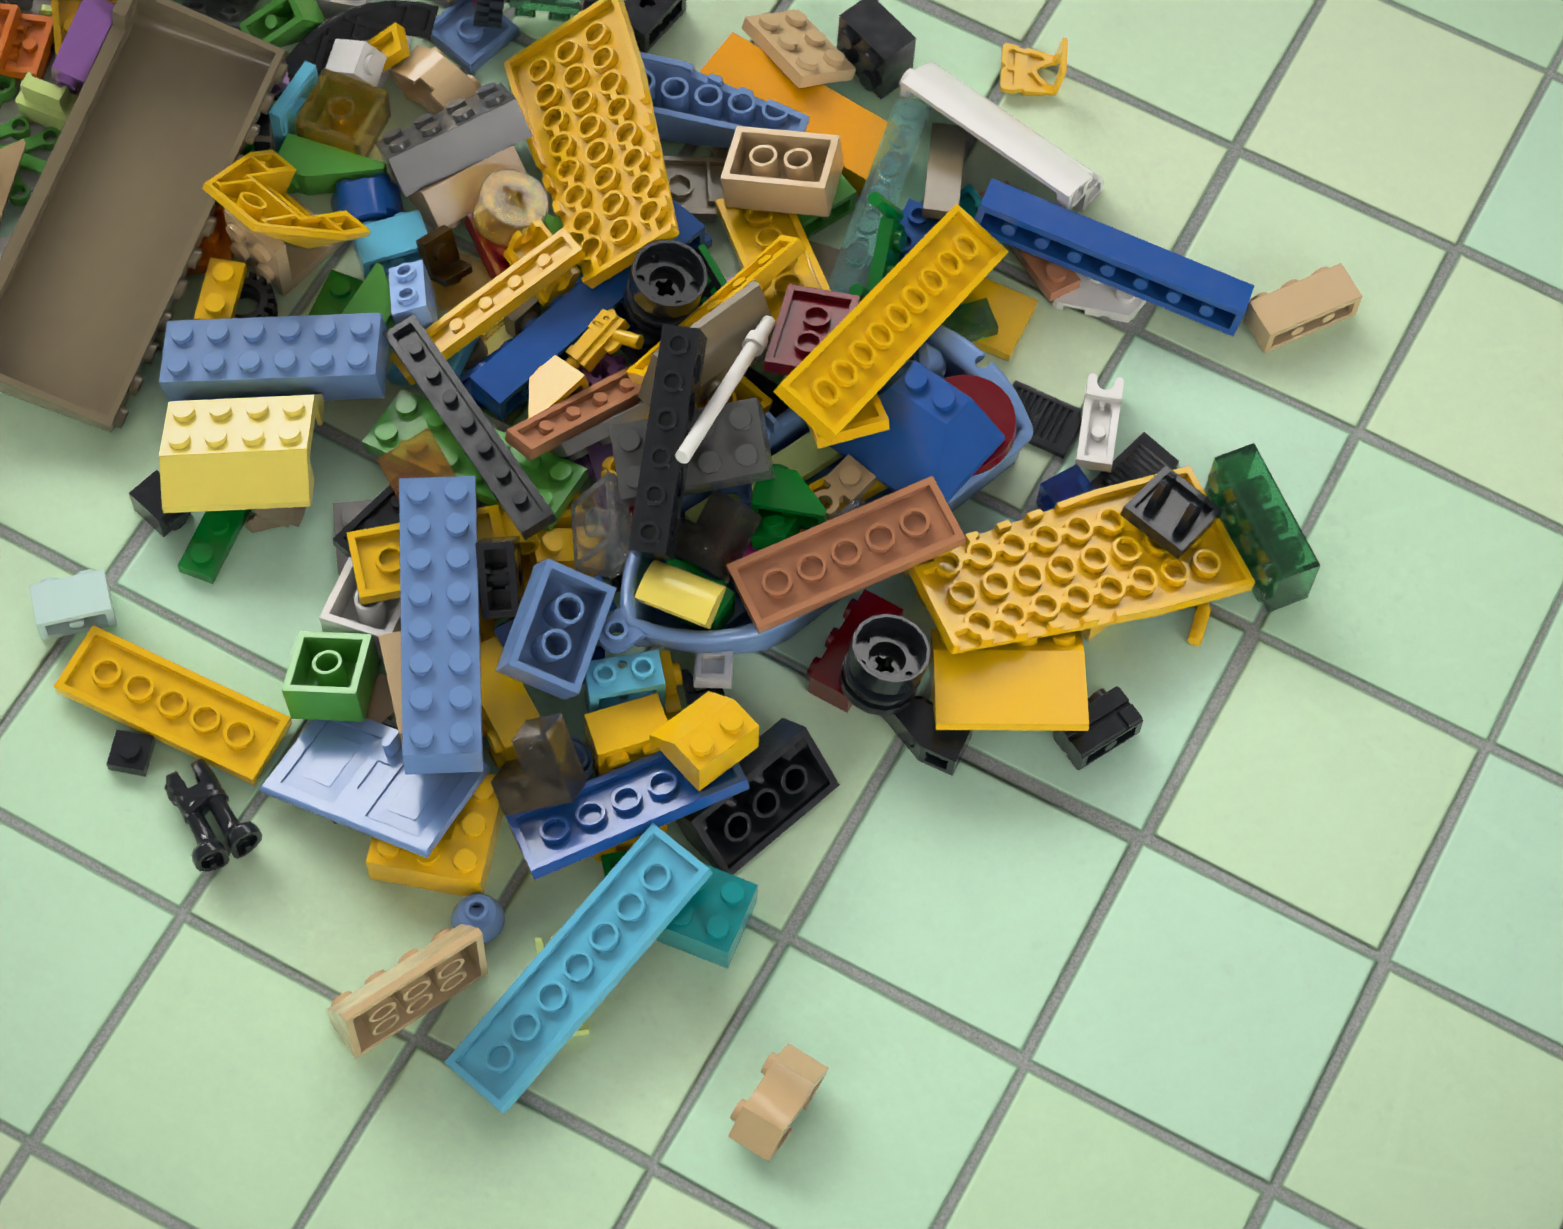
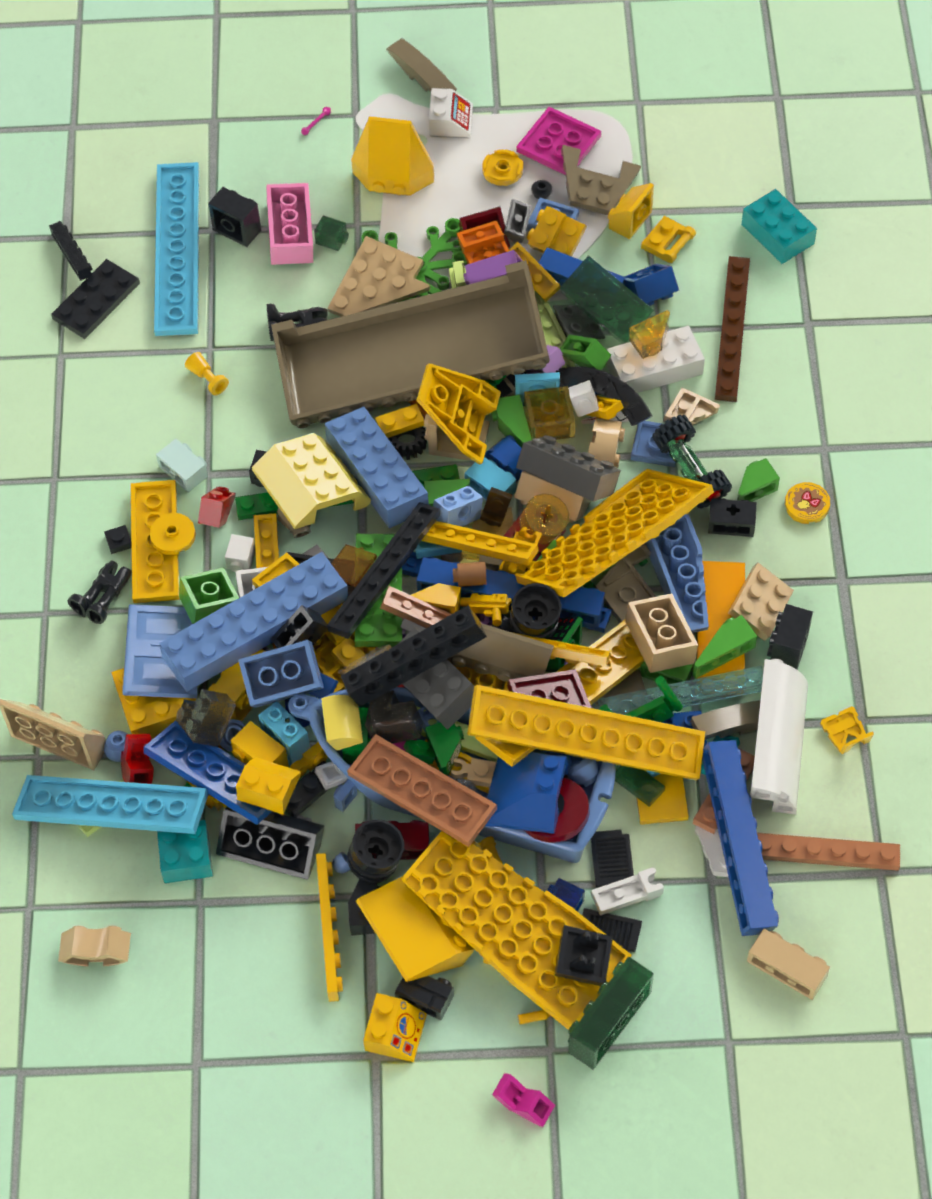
camera: 65 degrees right, 5 degrees down
white bar [675,315,776,464] -> none
none -> red brick [121,734,154,784]
none -> yellow plate [149,513,196,555]
none -> slope [198,487,236,528]
none -> white brick [225,534,255,572]
none -> yellow plate [254,513,279,568]
none -> yellow plate [316,853,343,1002]
none -> medium blue hinge [332,852,350,874]
none -> medium blue plate [334,779,357,812]
none -> yellow slope [363,993,427,1062]
none -> medium nougat brick [453,562,487,587]
none -> dark pink slope [492,1073,555,1127]
none -> bright green slope [693,615,757,679]
none -> nougat plate [757,833,900,871]

